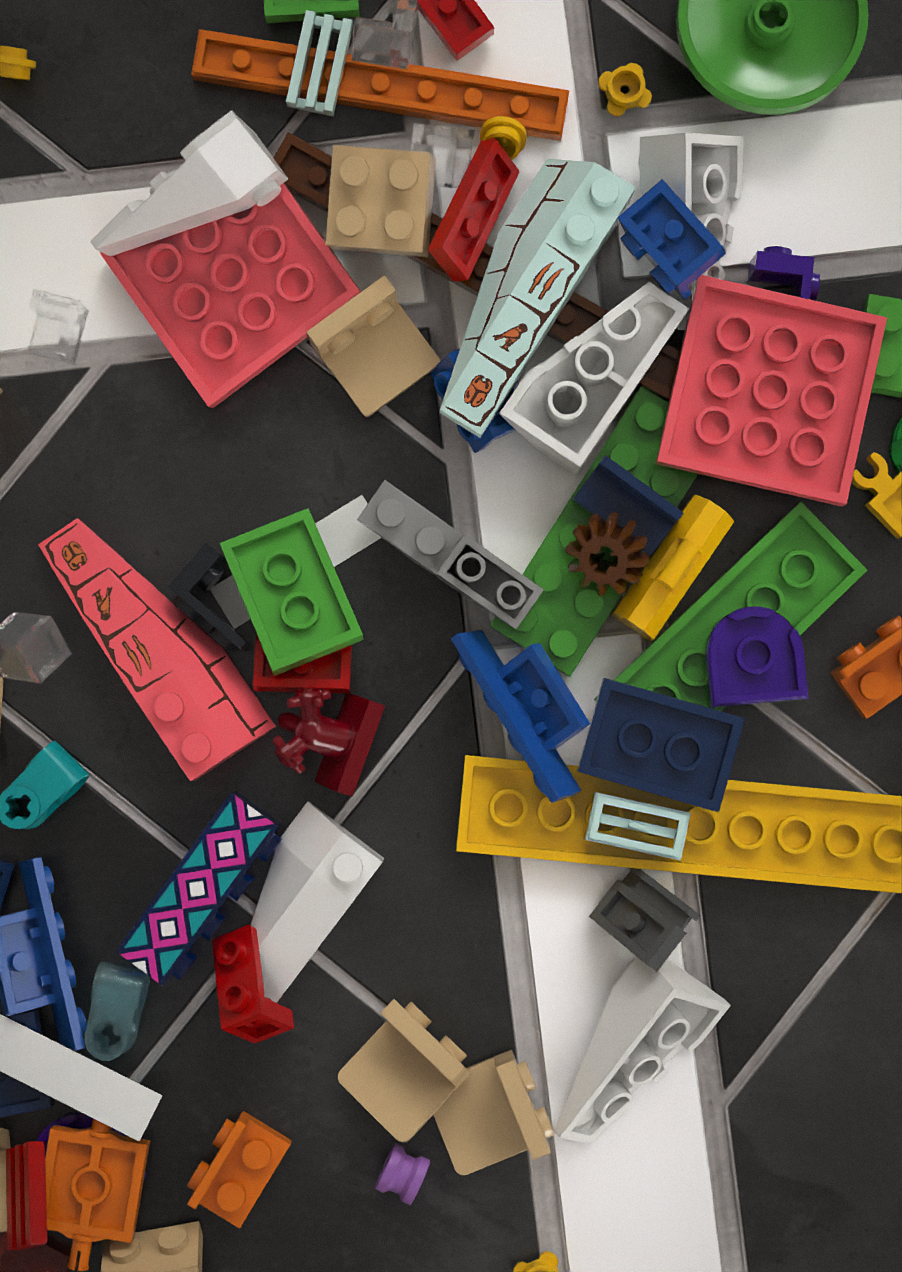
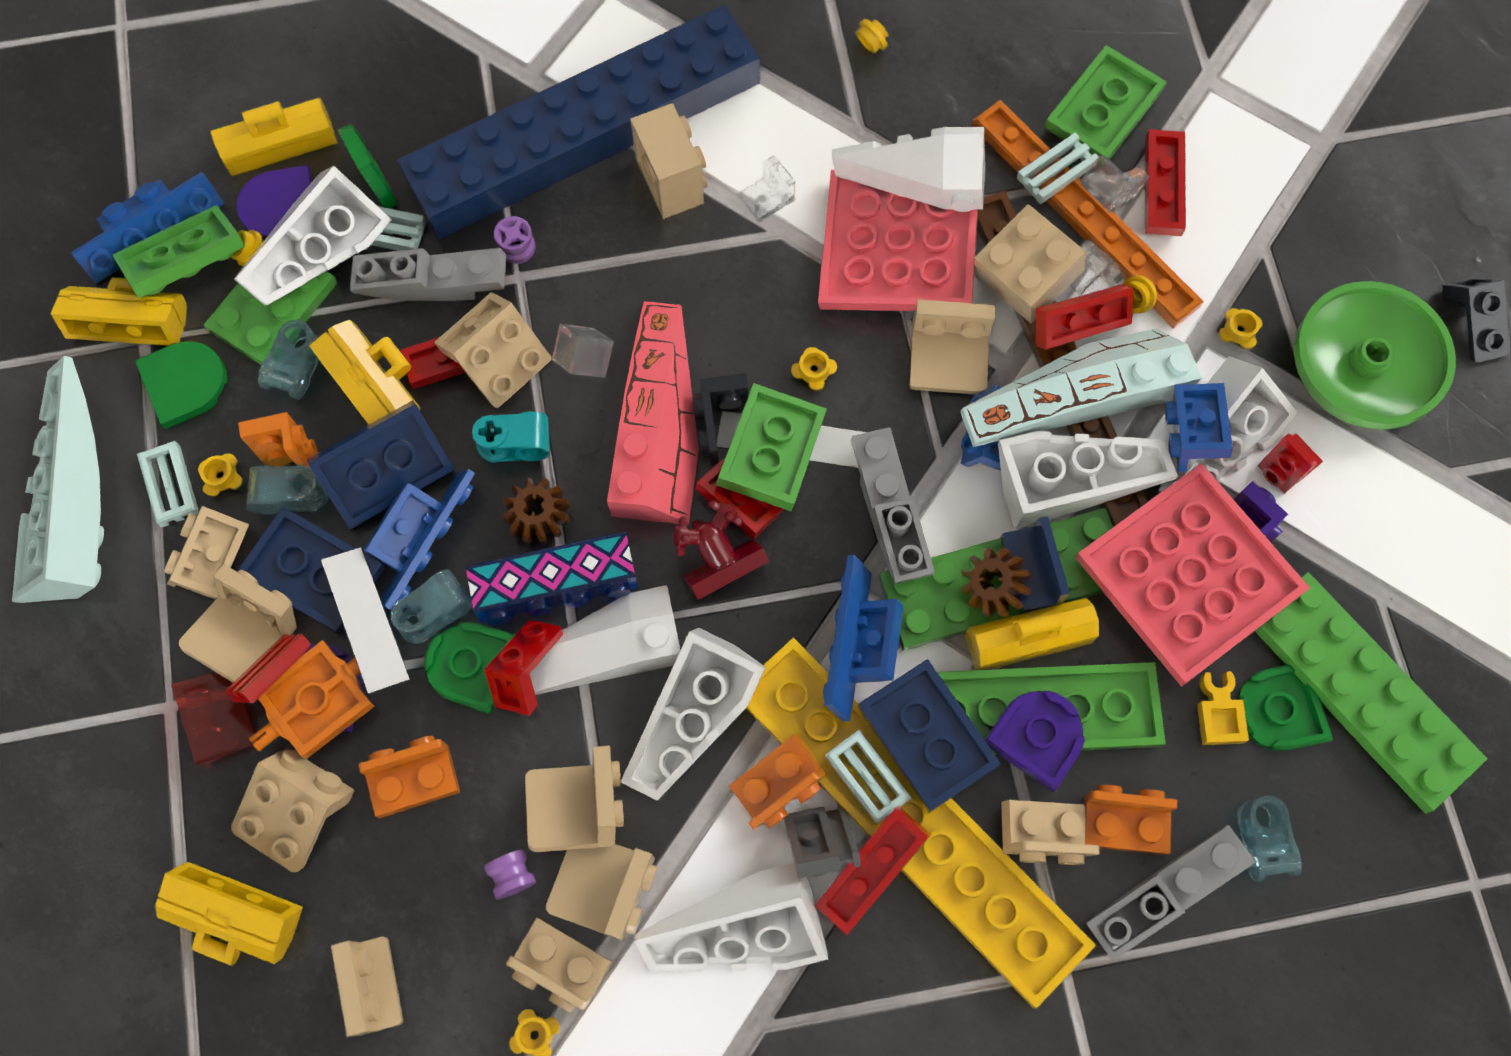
camera: 45 degrees right, 15 degrees down
none -> green tile [424,622,515,715]
none -> reddish brown gear [502,477,570,545]
none -> tan bracket [506,918,612,1013]
none -> white wedge [621,628,766,801]
none -> orange bracket [729,734,827,830]
none -> yellow plate [791,347,837,391]
none -> red plate [814,806,931,935]
none -> tan bracket [1002,800,1099,865]
none -> red bracket [1258,433,1324,494]

